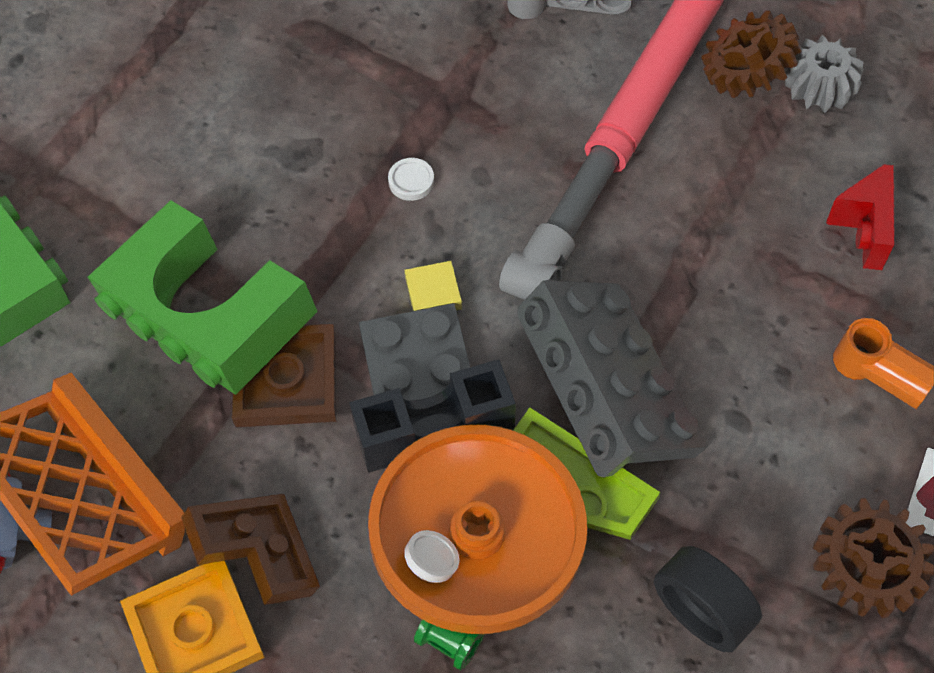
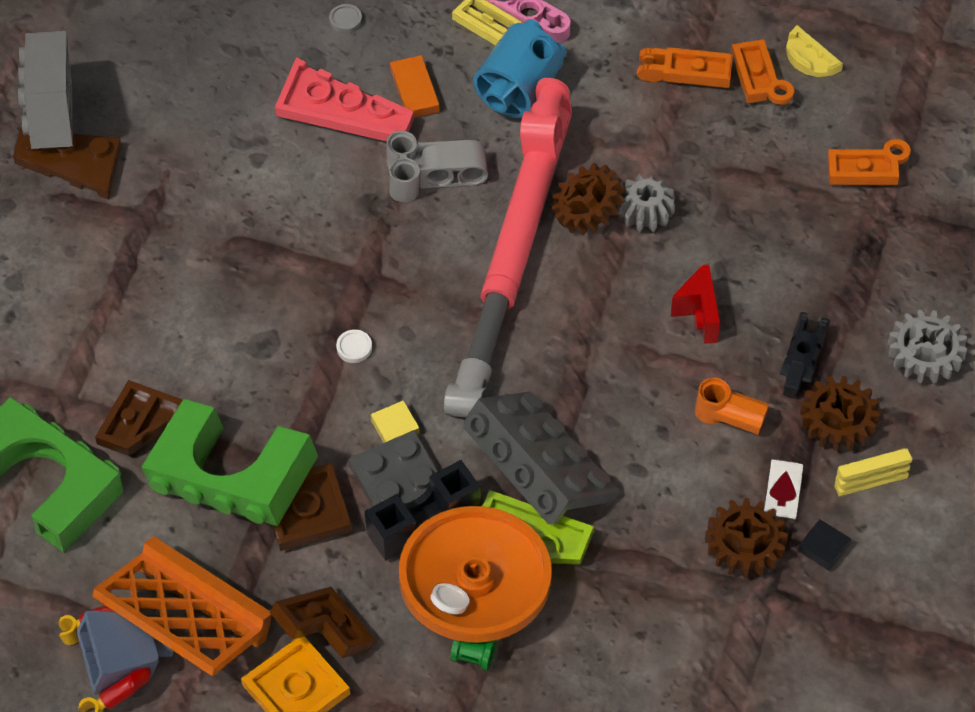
camera: 15 degrees left, 5 degrees down
black tyre [653,546,763,652] -> none
none -> reddish brown wing [95,380,183,456]

